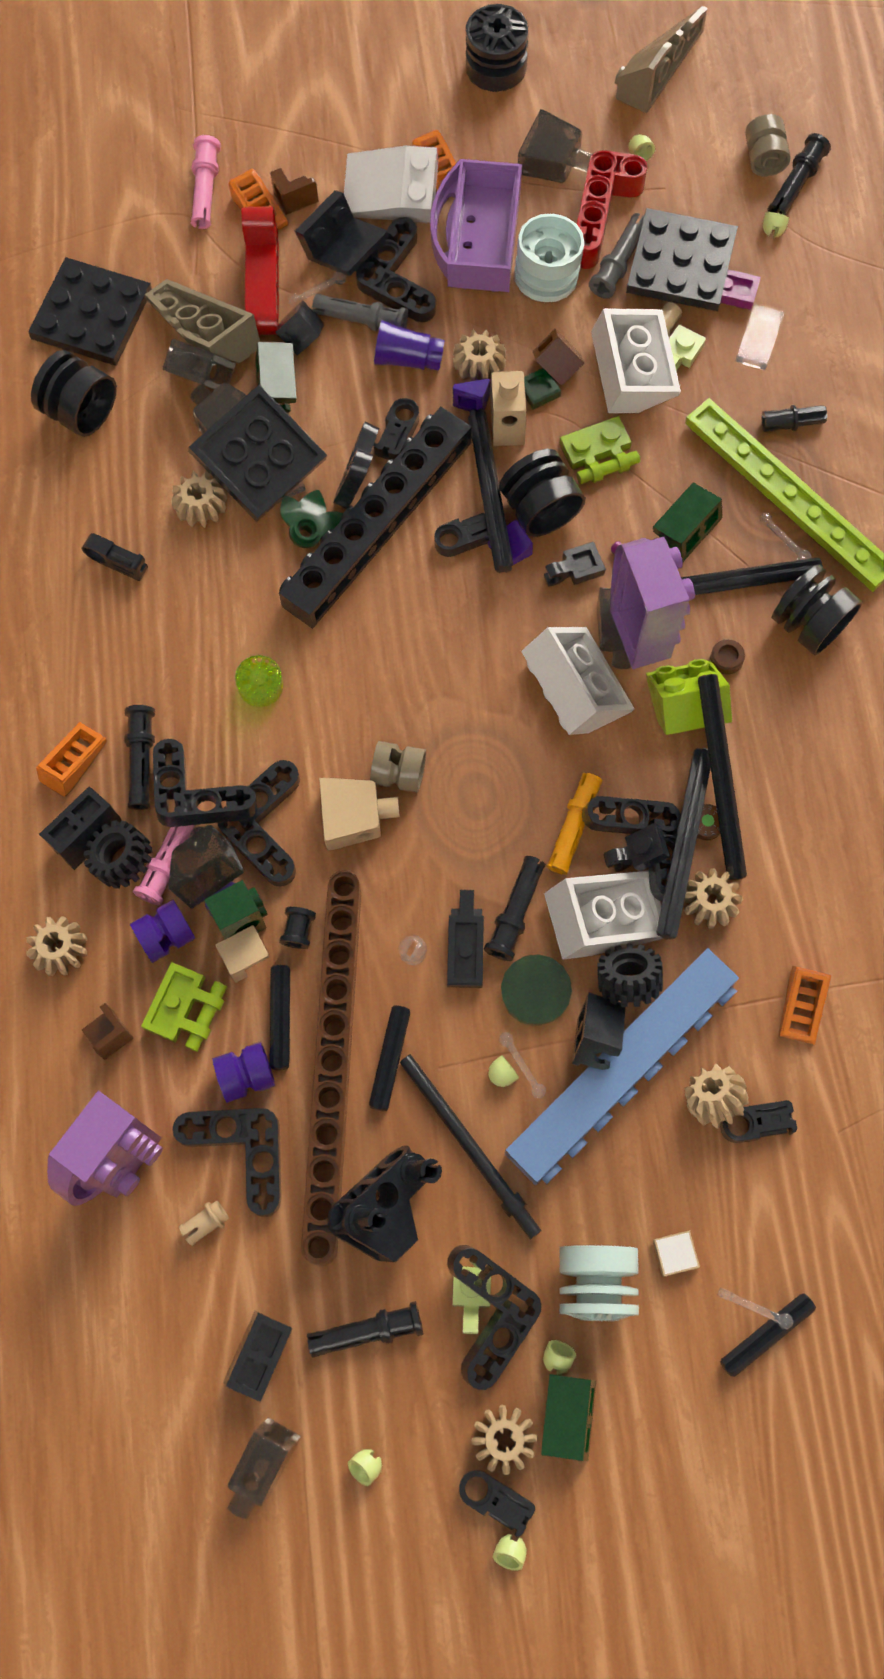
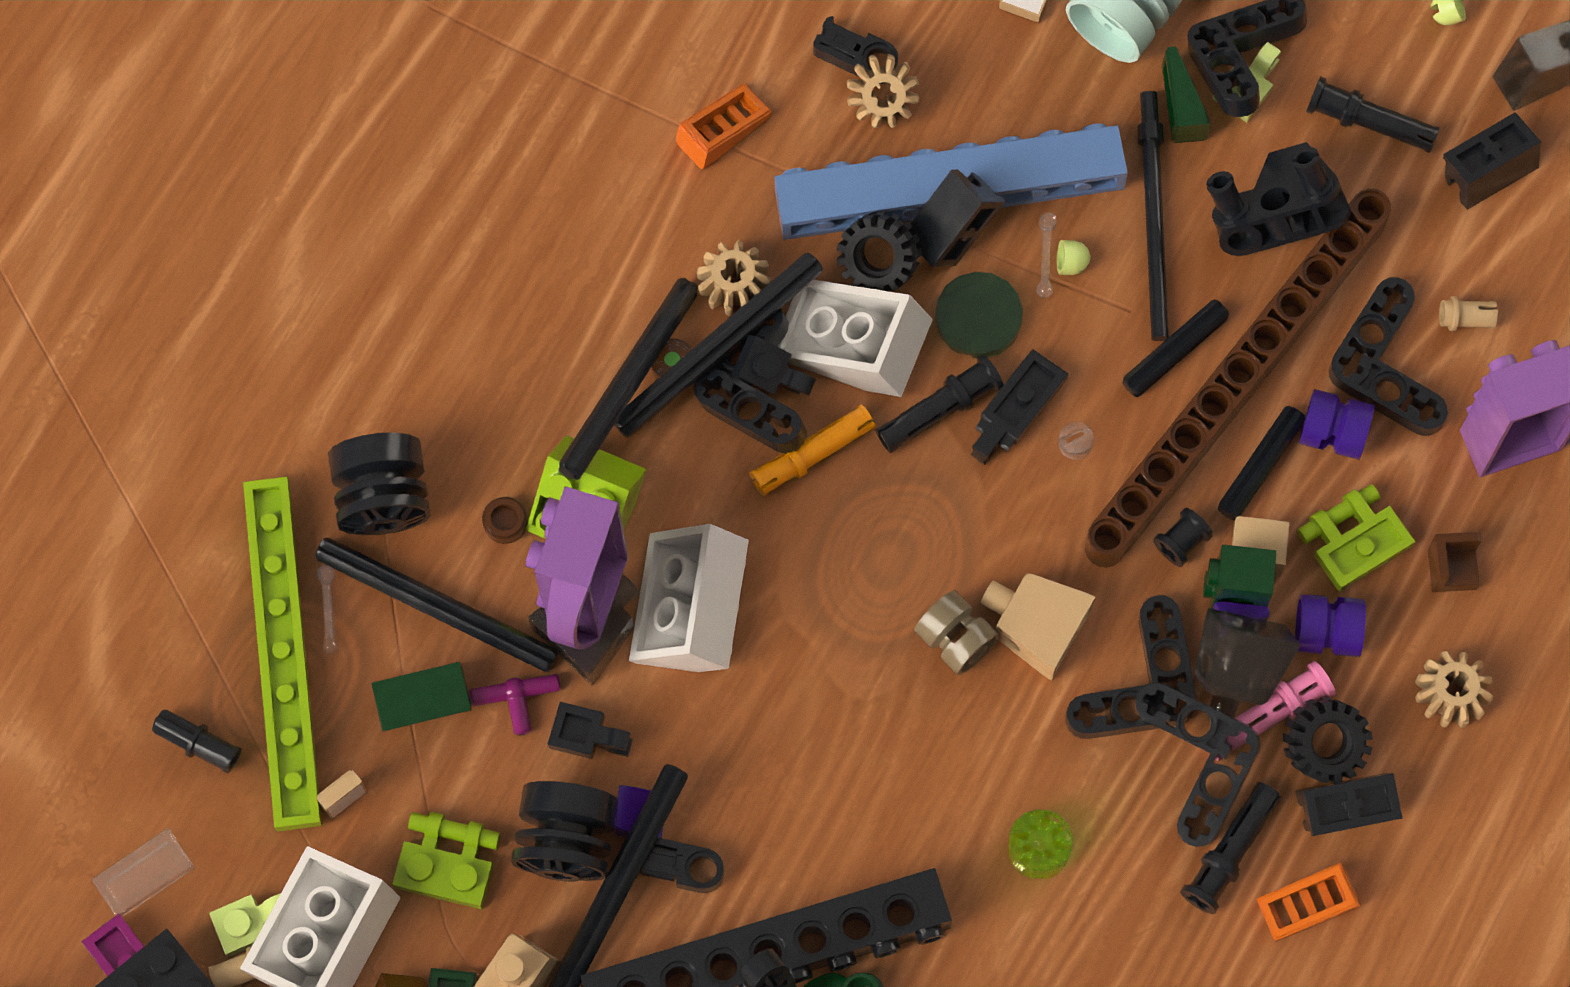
camera: 145 degrees left, 0 degrees up
none -> tan tile [317,770,367,820]
none -> dark green slope [1162,46,1211,143]

